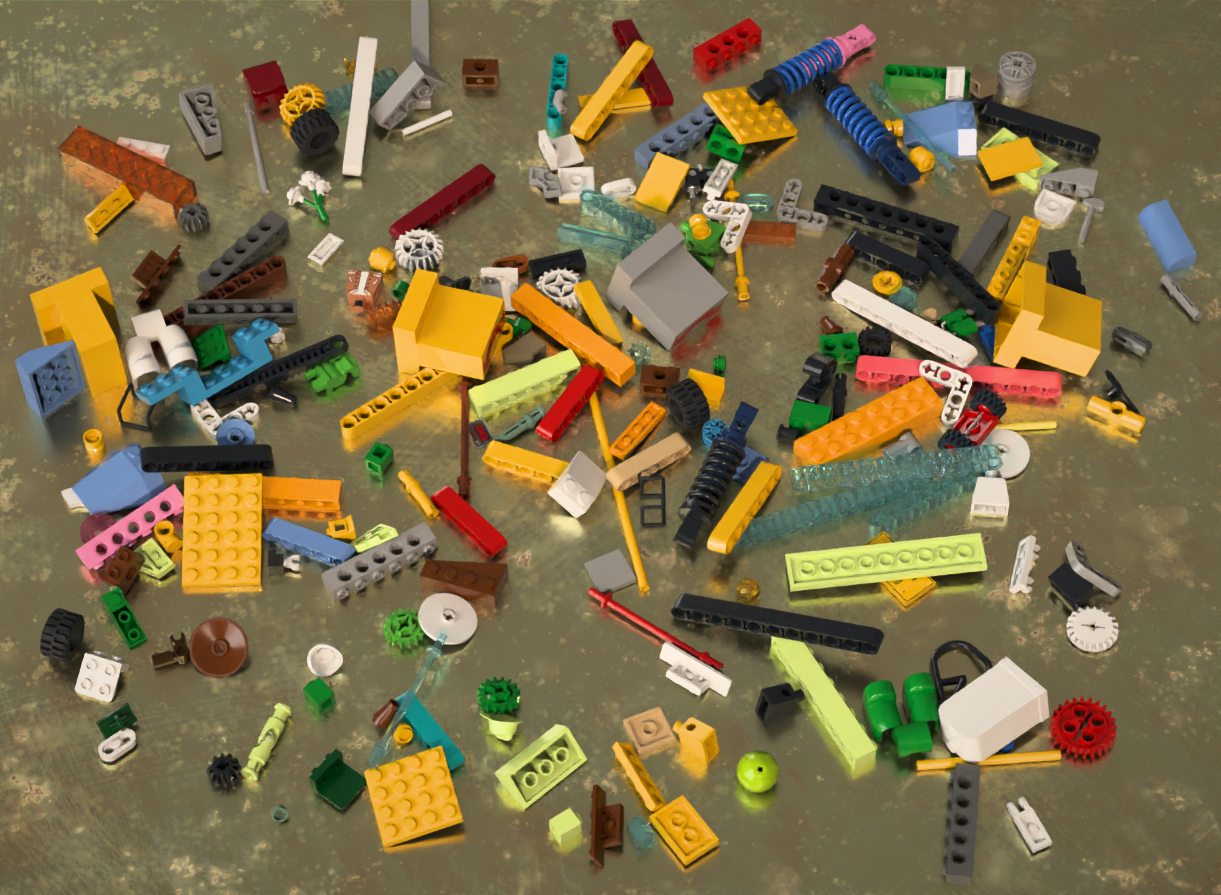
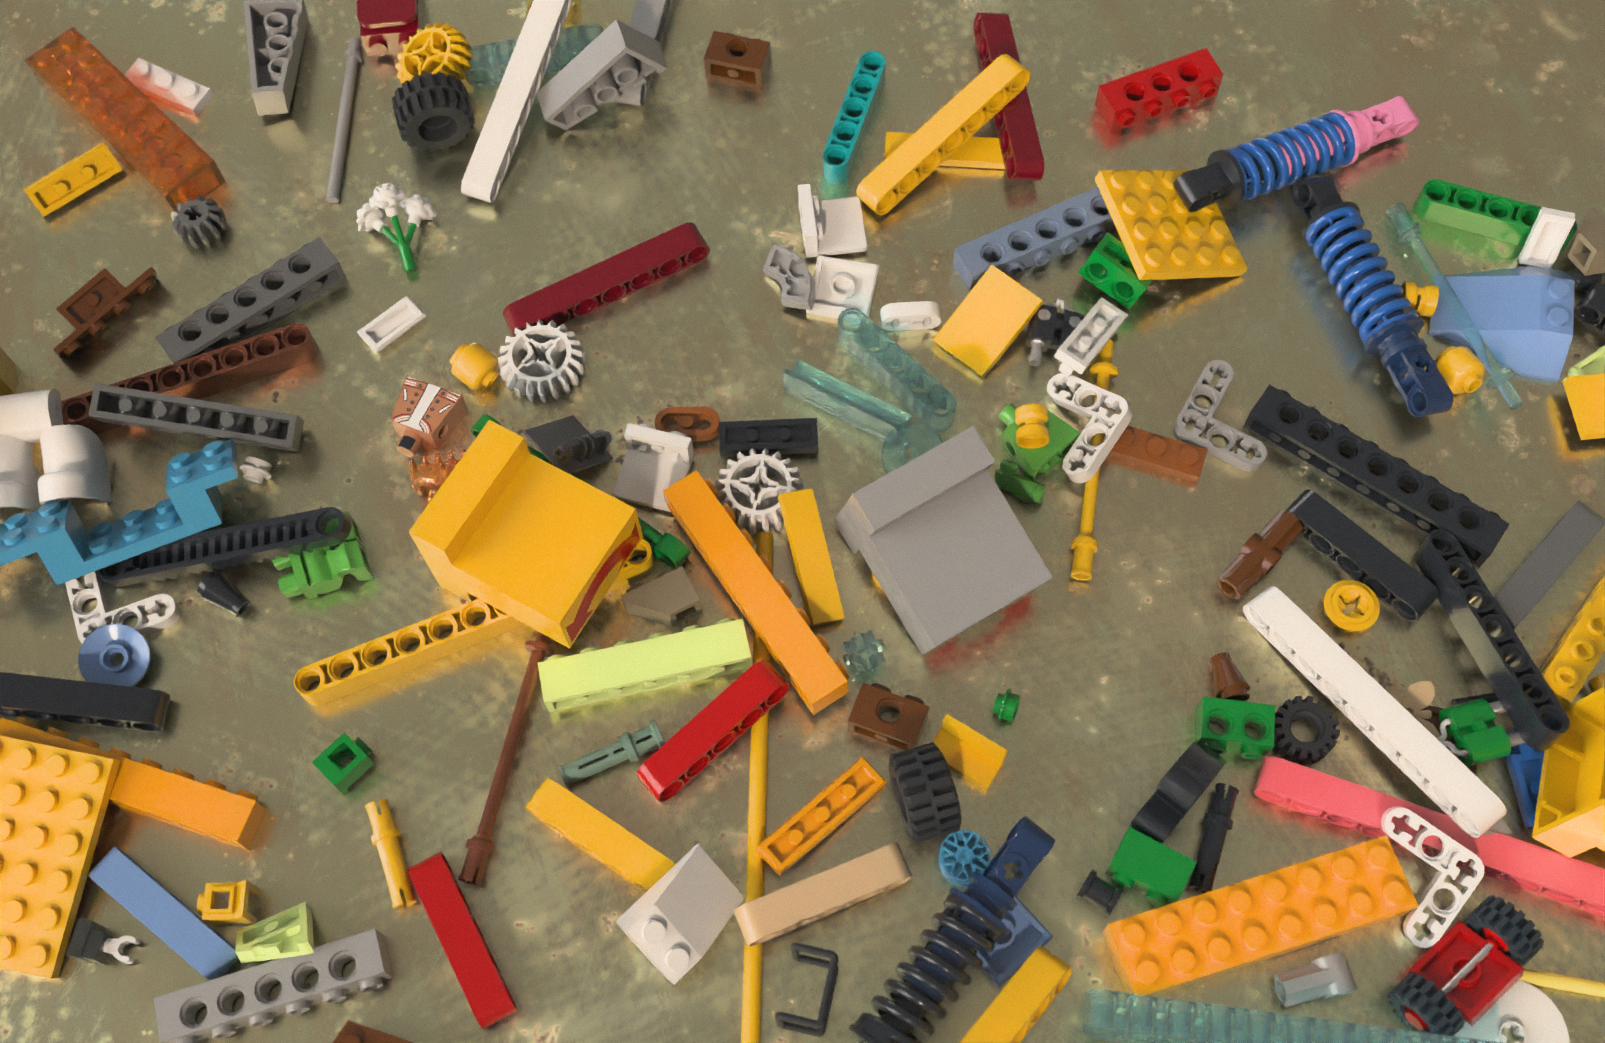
camera: 15 degrees right, 10 degrees up
green hinge [191,323,232,371] -> none
white bar [402,109,452,136] -> none
sticker [469,417,494,449] -> none
light grey arm [552,89,568,114] -> none
clear light blue plate [738,193,774,212] -> none
clear light blue brick [889,285,918,312] -> none

